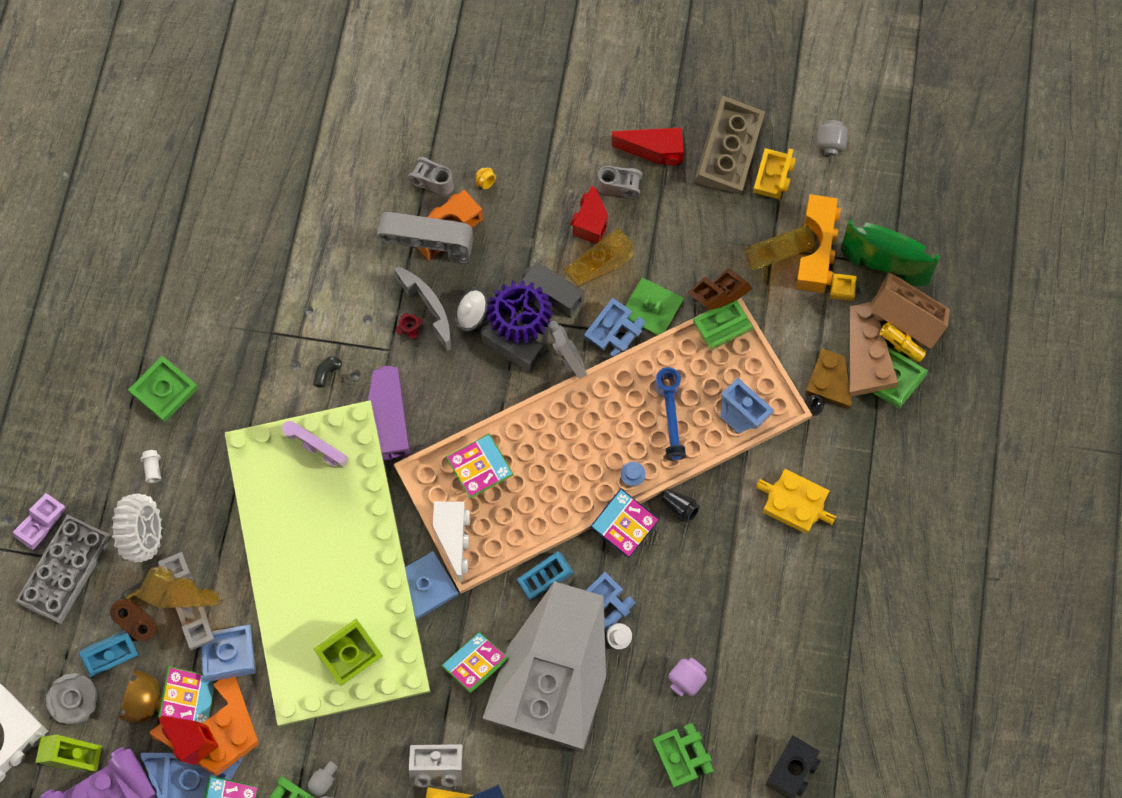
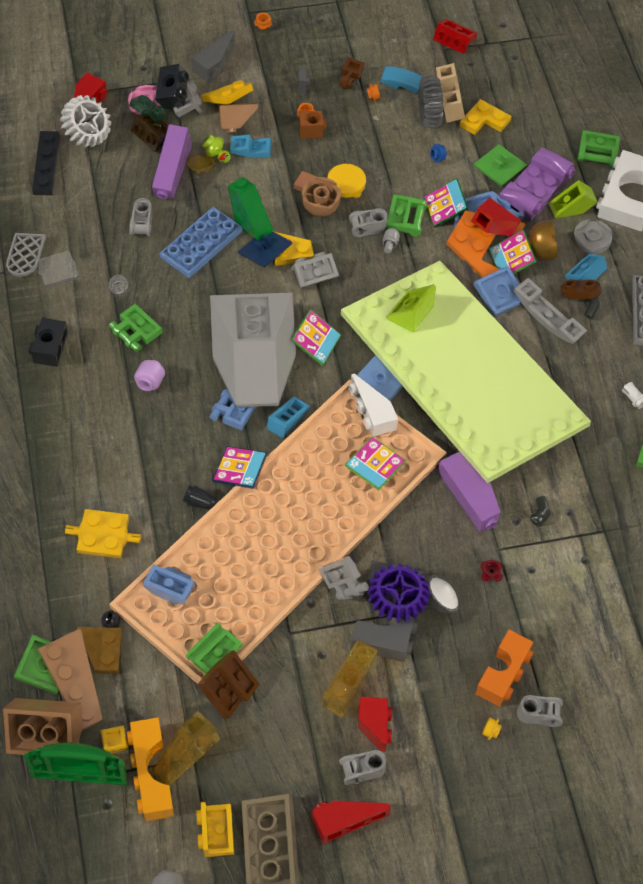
camera: 155 degrees right, 10 degrees down
white gear [111,494,163,562] -> none
clear yellow slope [137,566,224,608] -> none
lavender plate [282,421,349,468] -> none
light grey beam [376,212,474,264] -> none
light grey slope [394,267,451,352] -> none
medium blue plate [584,298,646,357] -> none
white plate [607,623,632,649] -> none
medium blue plate [621,462,646,487] -> none
bright green piece [626,278,684,336] -> none
blue piece [655,367,686,461] -> none
yellow pin [879,322,926,363] -> none

